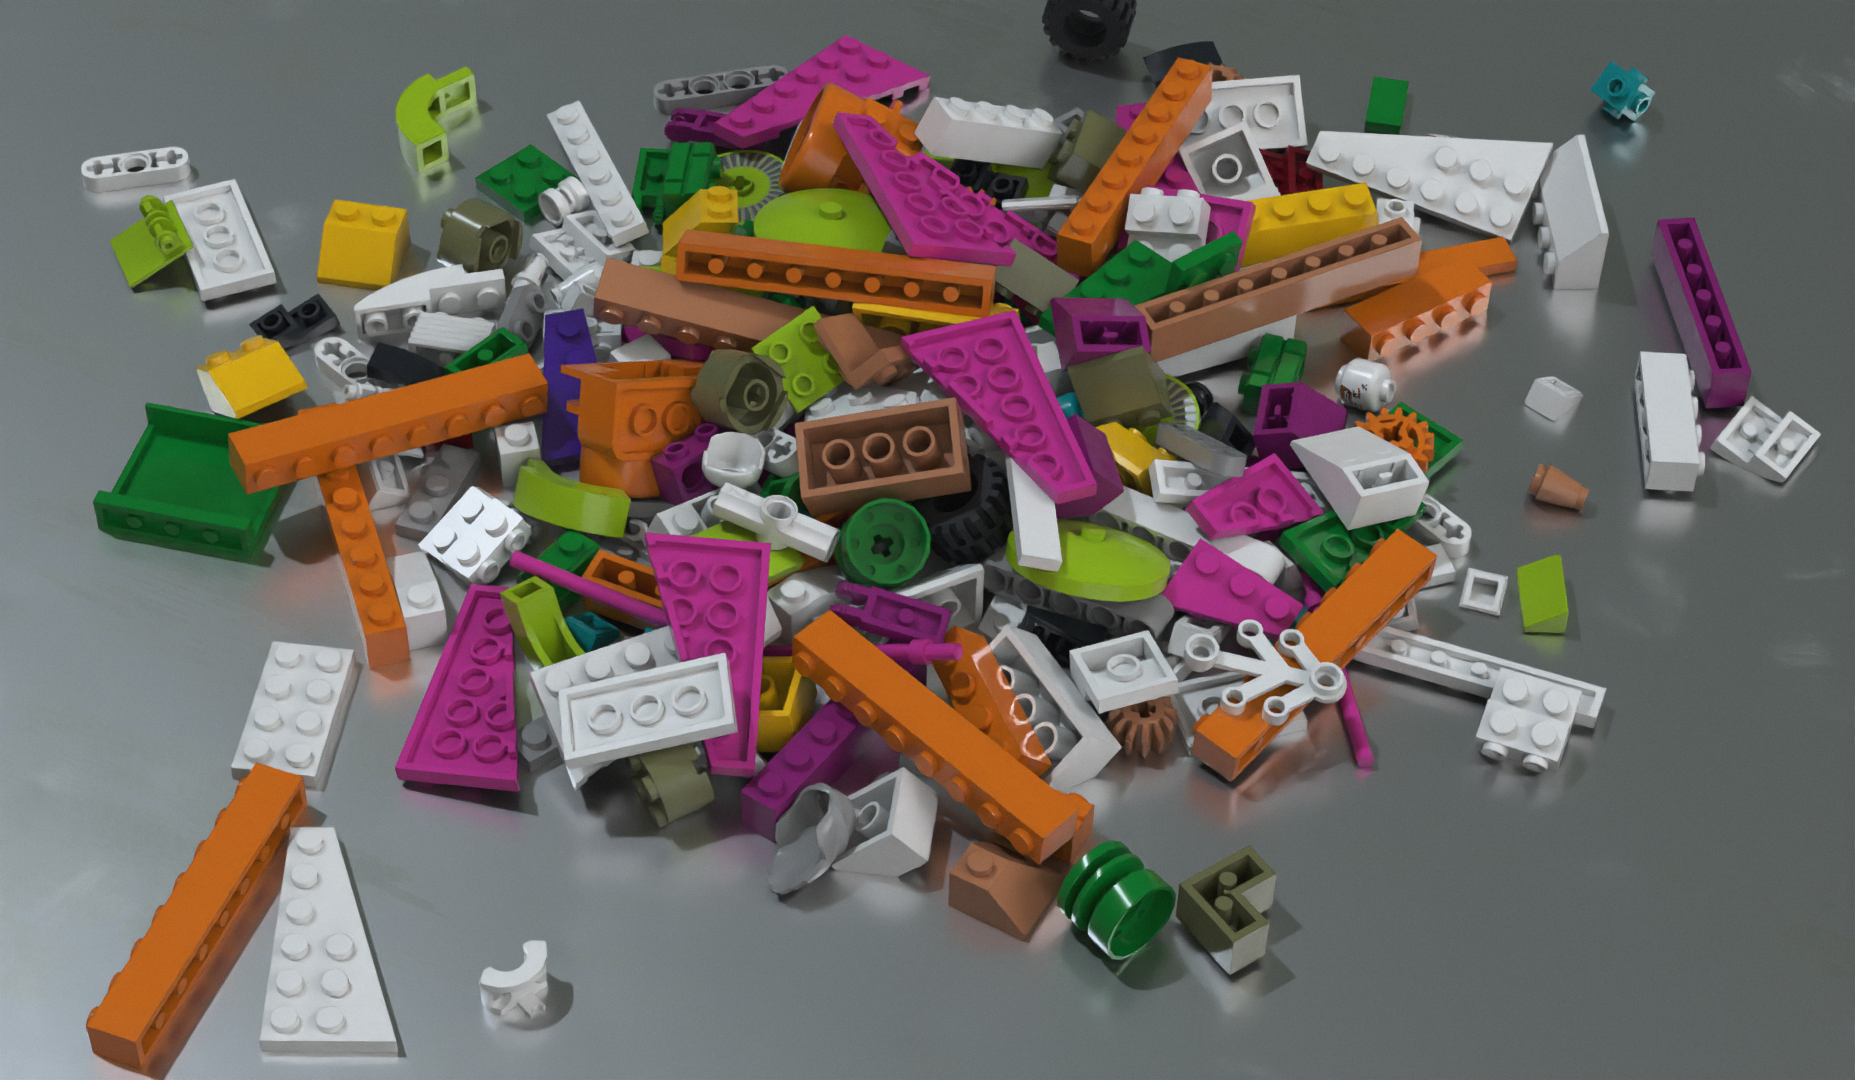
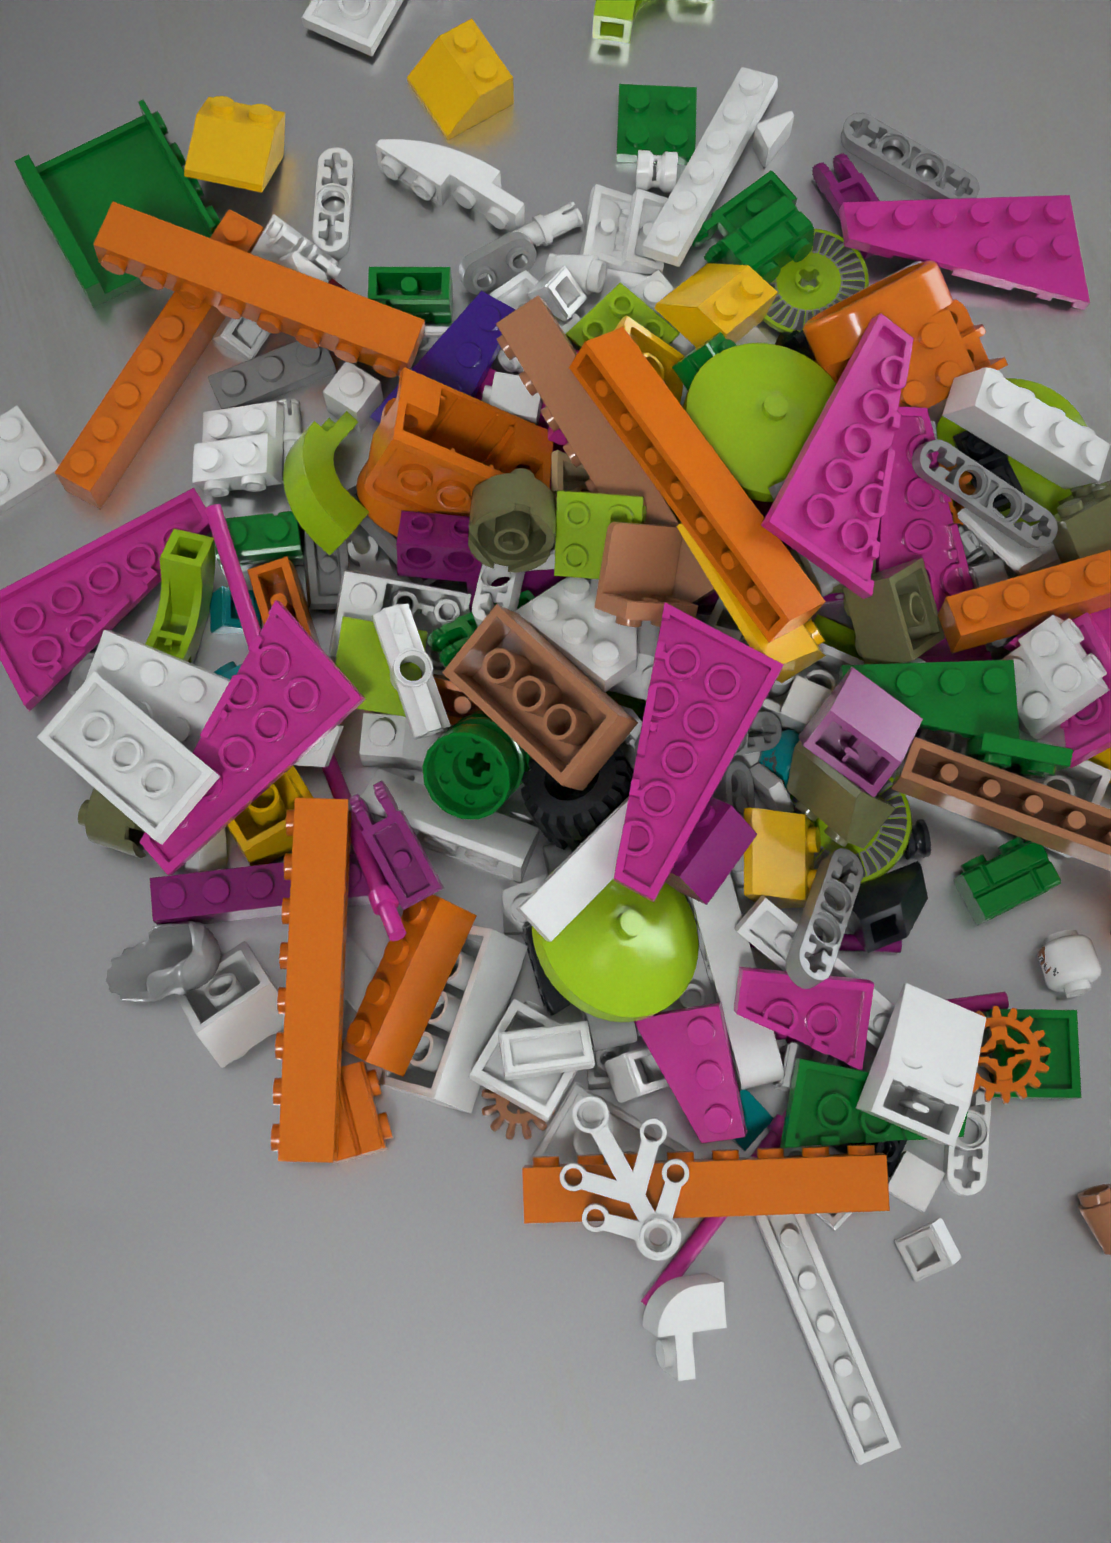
camera: 45 degrees right, 30 degrees up
black slope [249,293,341,349] -> none
black slope [367,342,444,386] -> none
white slope [385,551,448,651] -> none
white brick [408,311,496,368] -> none
olive brick [437,198,523,276] -> none
white hair [702,432,766,489] -> none
nougat slope [948,841,1066,942] -> none
green wheel [1057,840,1176,960] -> none
olive brick [1176,845,1277,975] -> none
magenta slope [1253,382,1348,470] -> none
white plate [1475,667,1582,773] -> none
lime slope [1516,555,1568,633] -> none
none -> white tile [498,1021,595,1080]
none -> white brick [643,1273,727,1381]
none -> white slope [752,111,794,167]
none -> light grey beam [912,440,1058,548]

